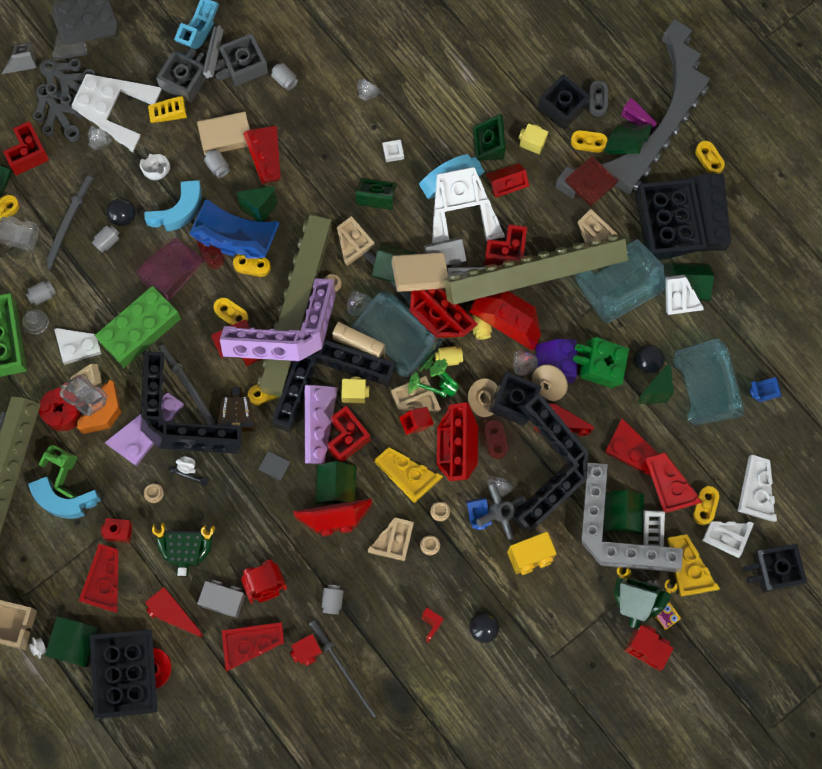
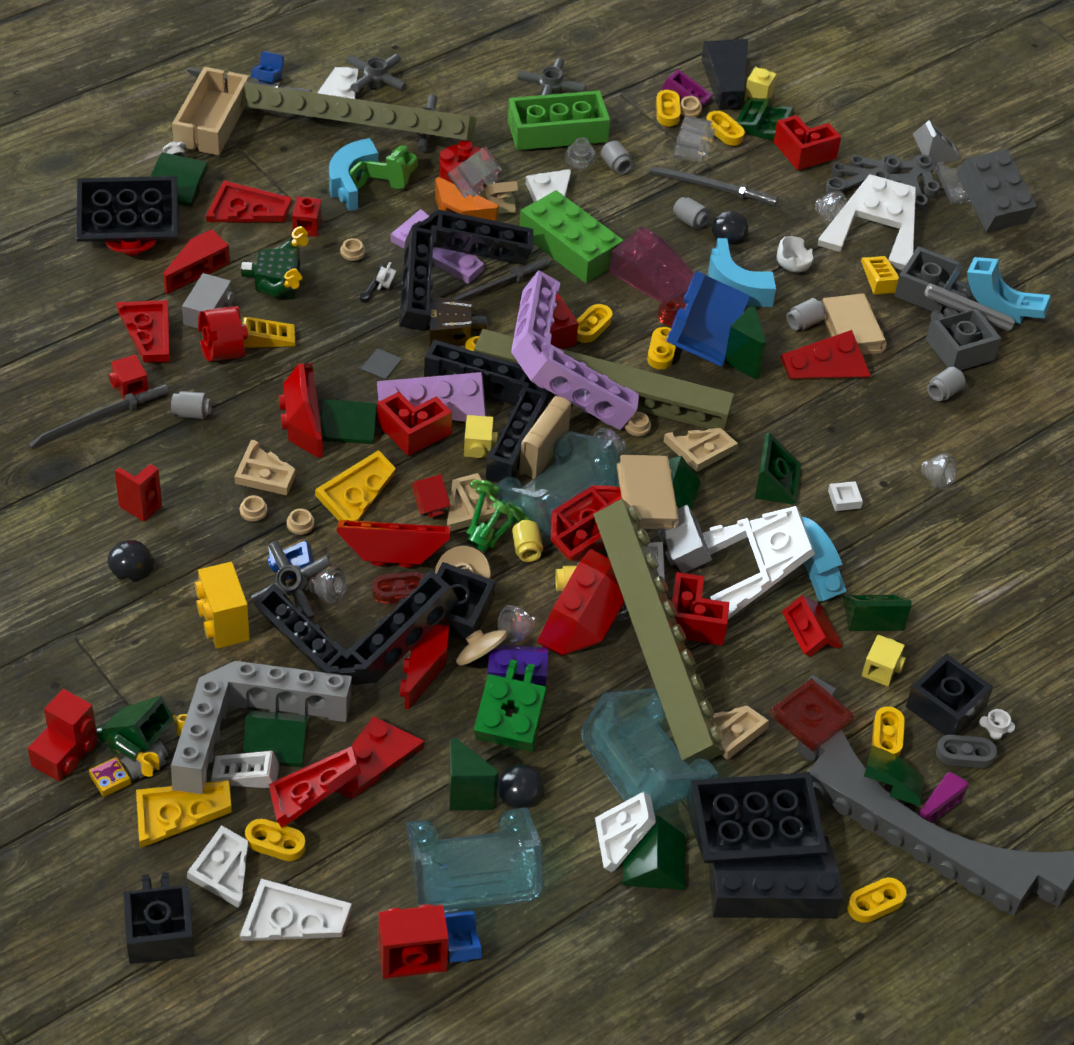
camera: 90 degrees right, 25 degrees down
none -> yellow slope [242,317,295,348]
none -> red brick [378,904,448,979]
none -> white plate [980,709,1015,739]

